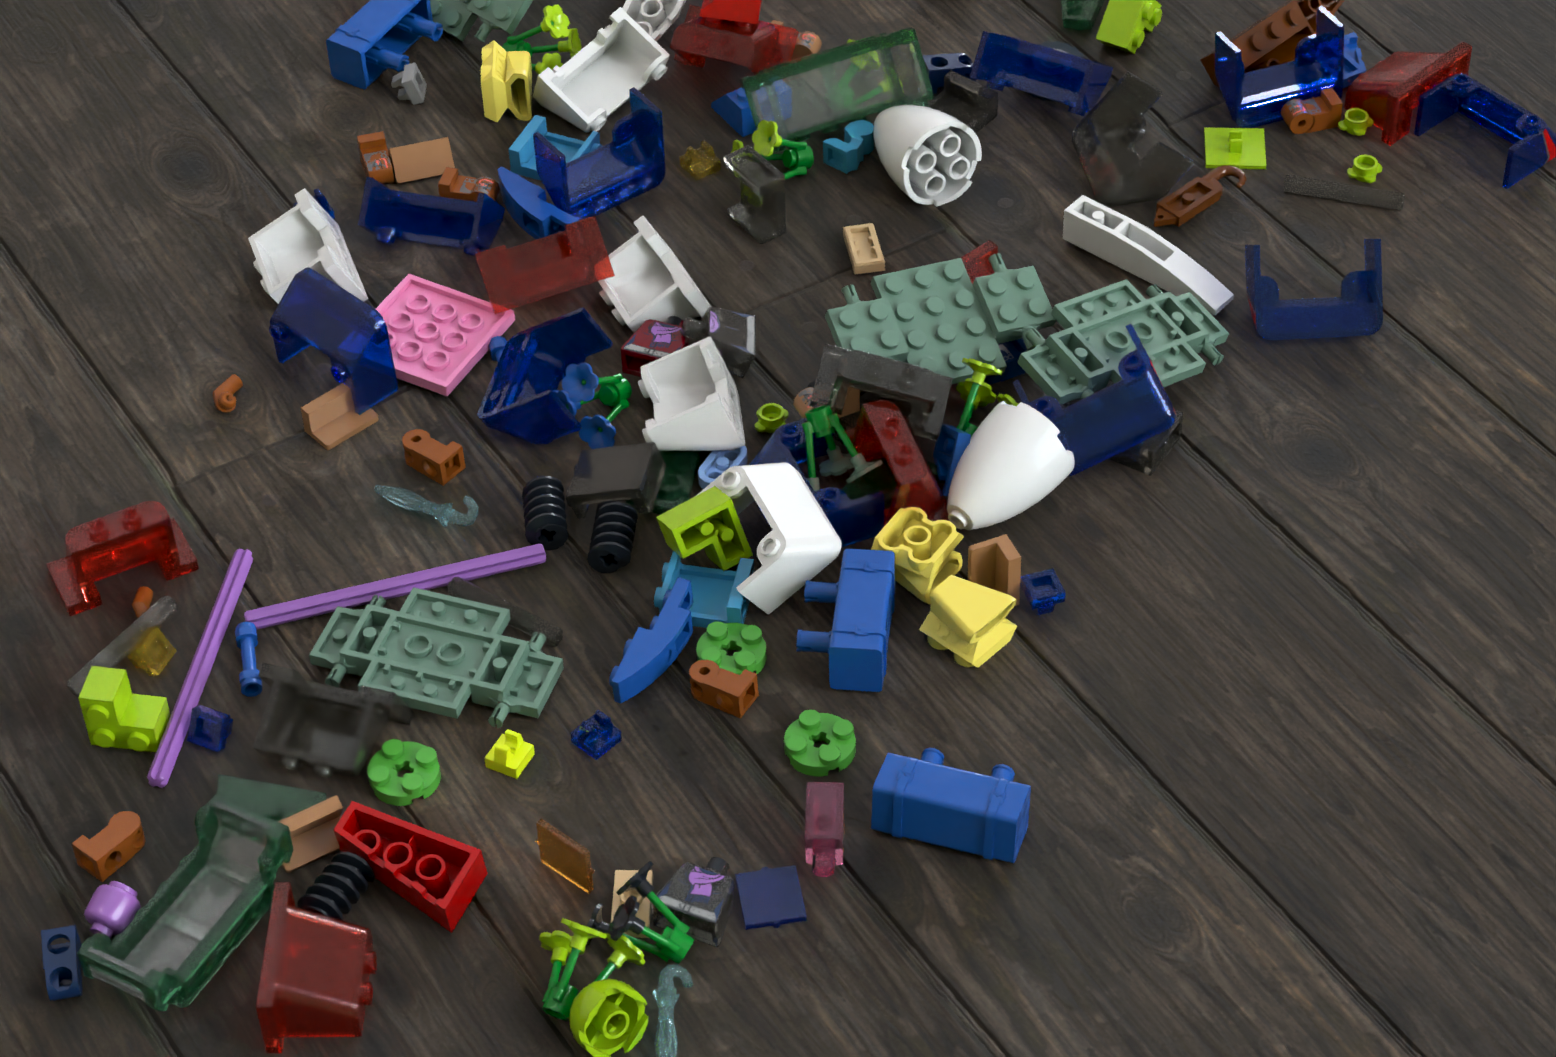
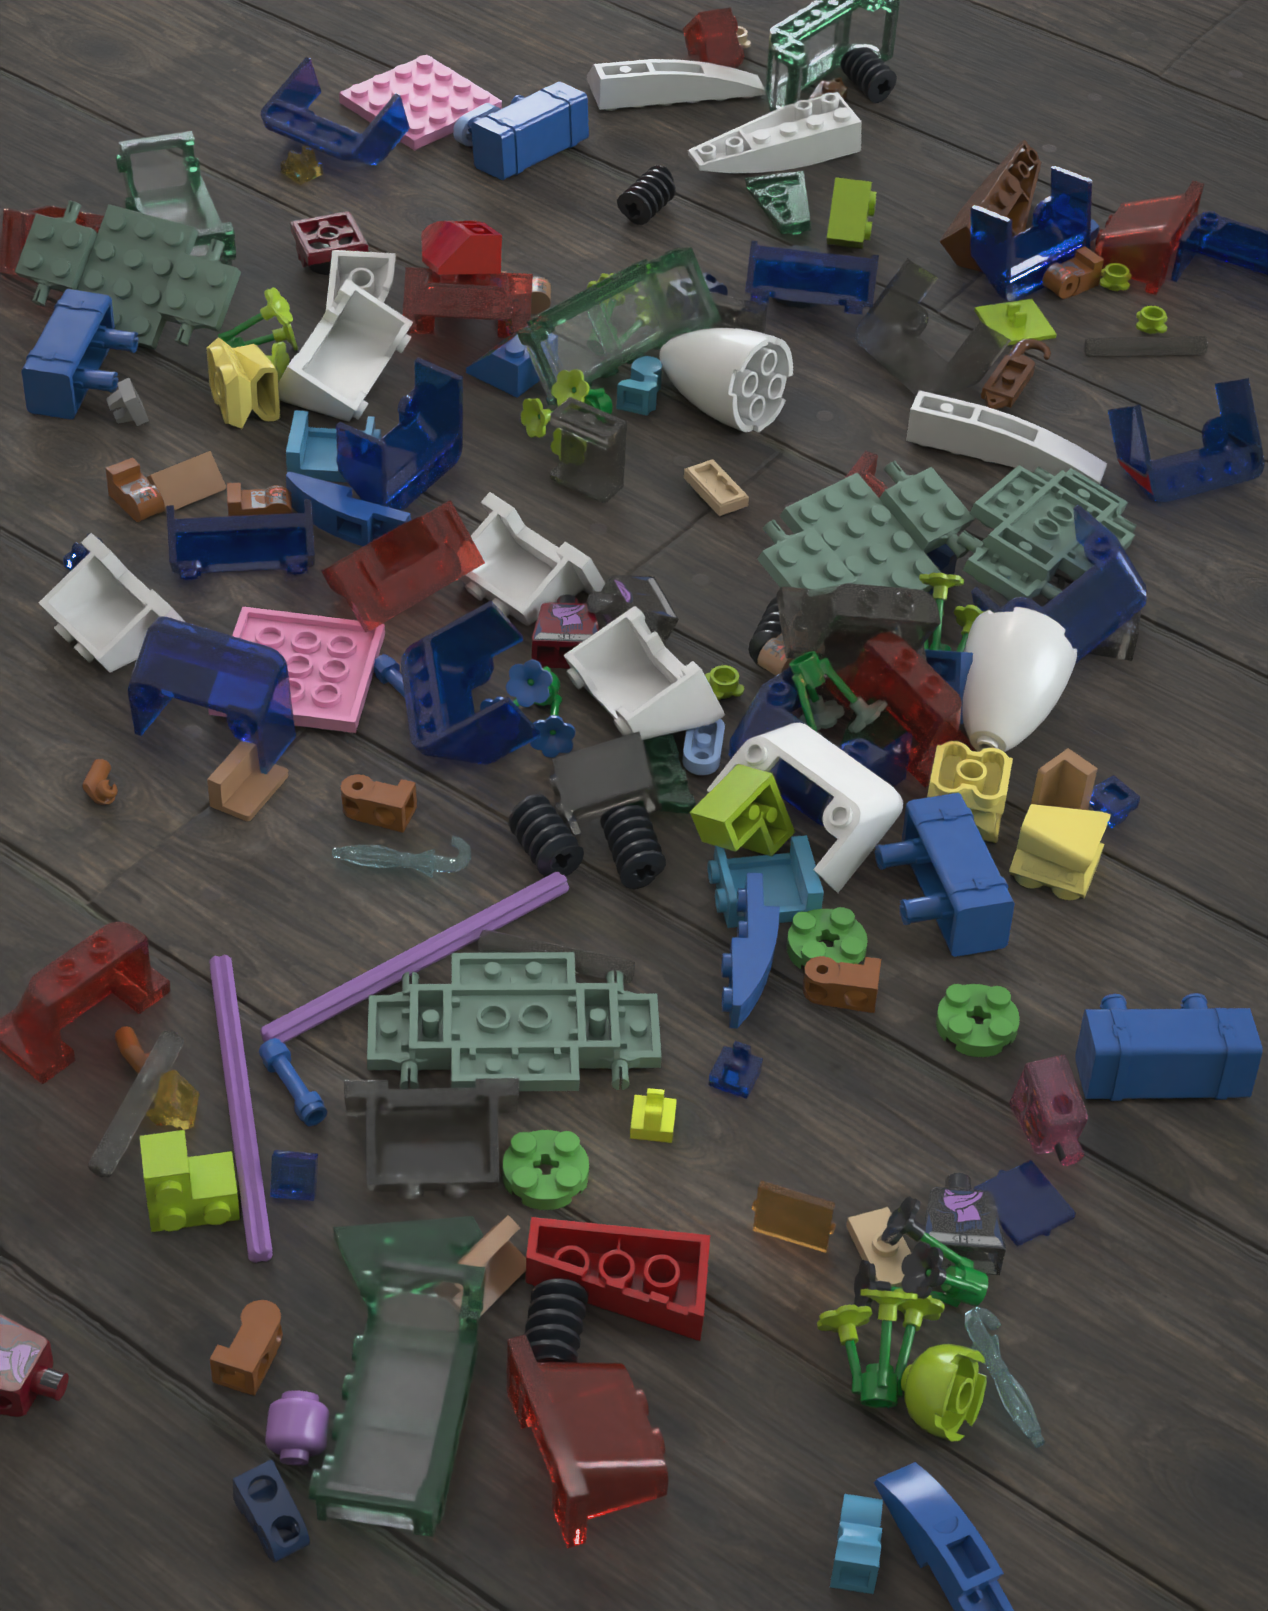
camera: 25 degrees left, 0 degrees up
clear yellow tile [679,140,721,181] -> none

